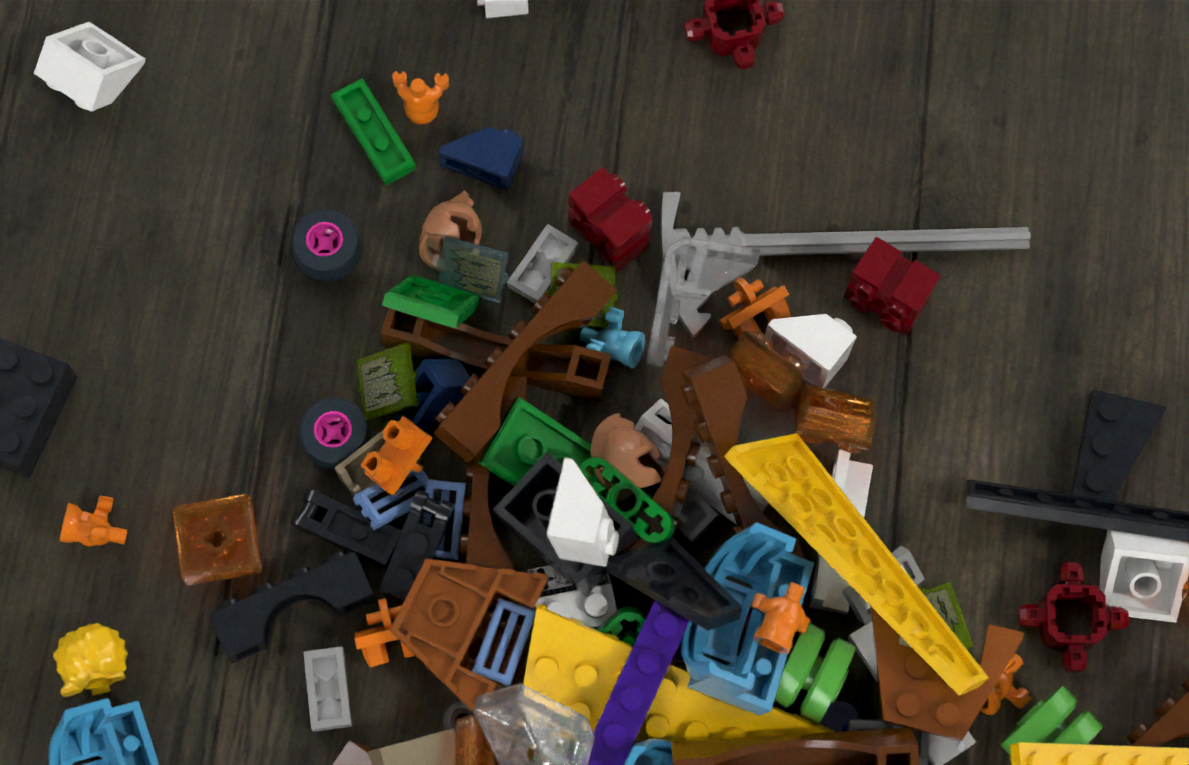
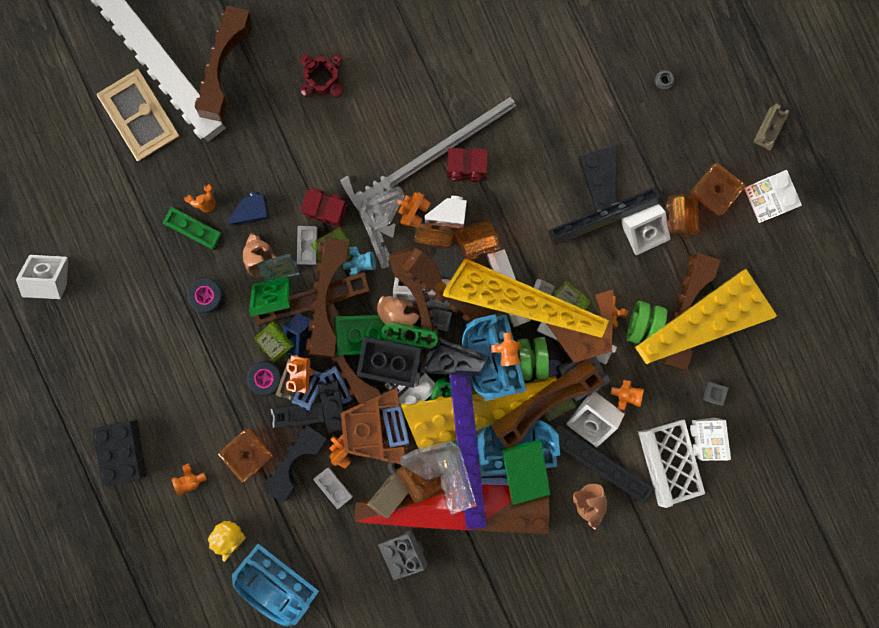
camera: 30 degrees left, 15 degrees up
white slope [547,458,619,567] -> none
dark red piece [1017,562,1129,673] -> none

